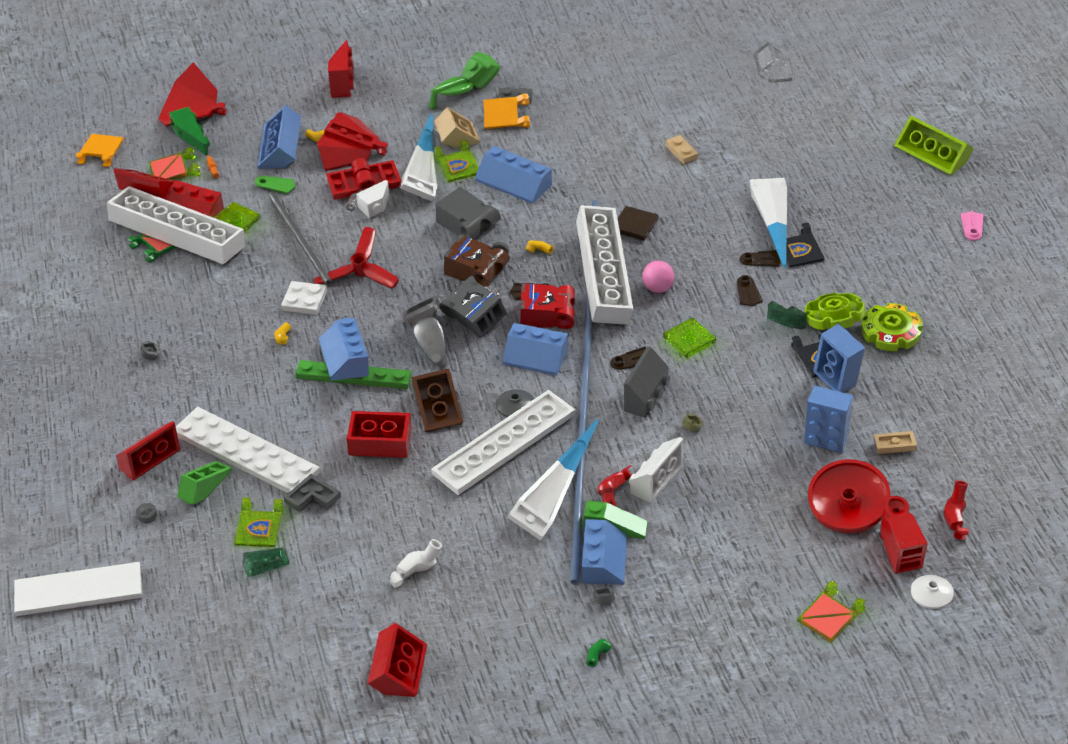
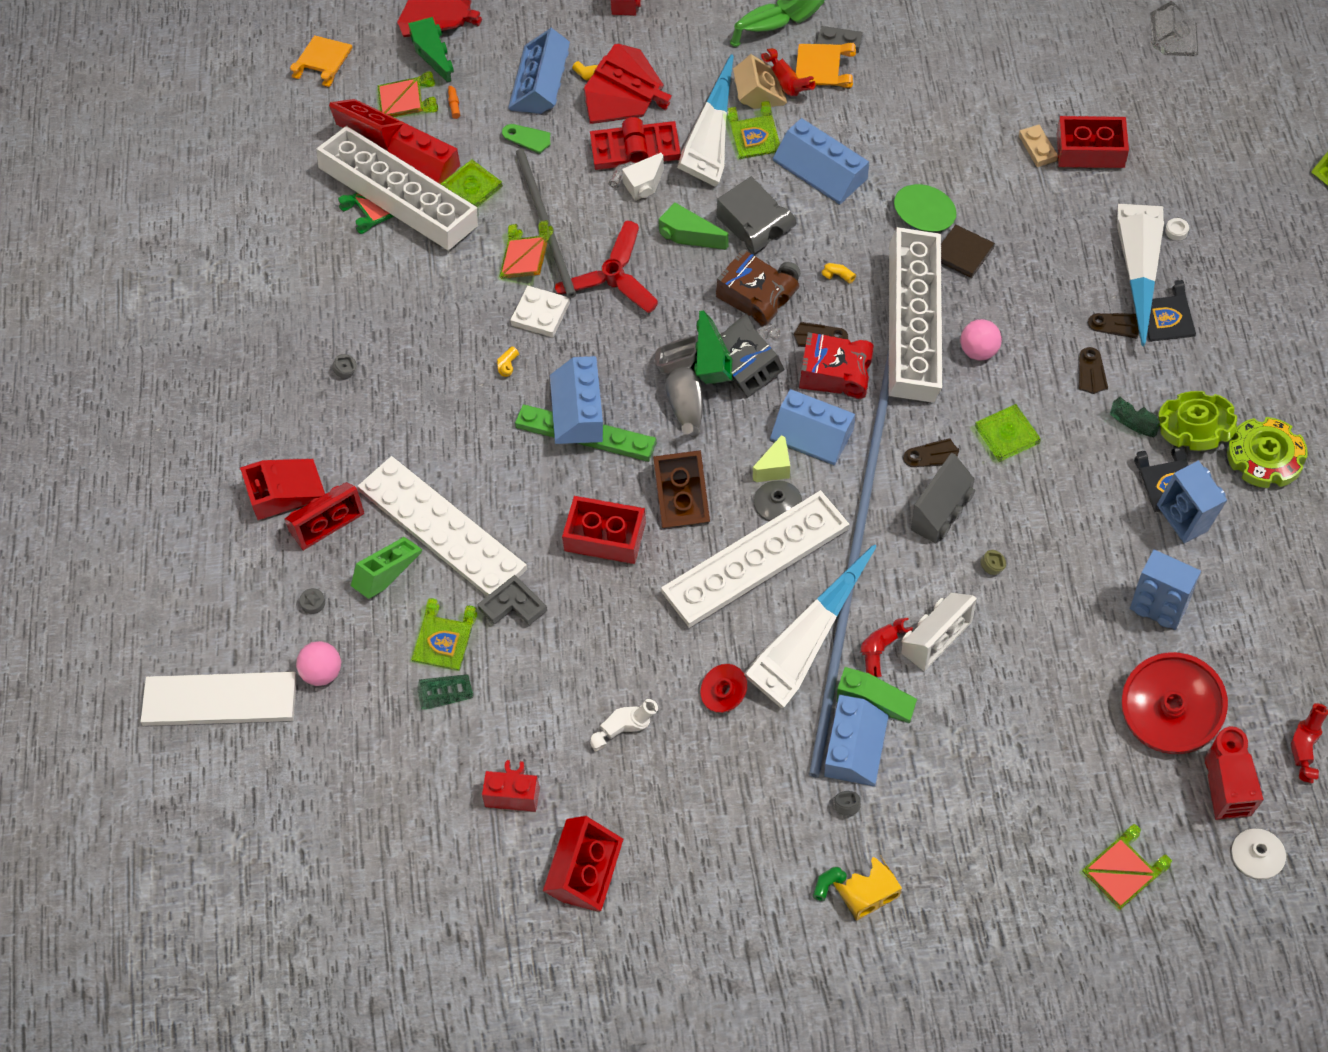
camera: 10 degrees right, 15 degrees up
tan plate [873,431,917,454] -> none
none -> red slope [240,459,325,520]
none -> bright pink piece [296,641,341,686]
none -> red brick [482,760,540,812]
none -> flag [499,220,554,279]
none -> bright green slope [658,202,728,250]
none -> green slope [694,310,733,384]
none -> red dish [701,664,747,713]
none -> yellowish green slope [753,435,790,482]
none -> red arm [761,48,816,96]
none -> yellow piece [833,857,902,921]
none -> bright green sticker [894,184,956,232]
none -> red brick [1056,116,1129,168]
none -> white tile [1165,218,1189,241]

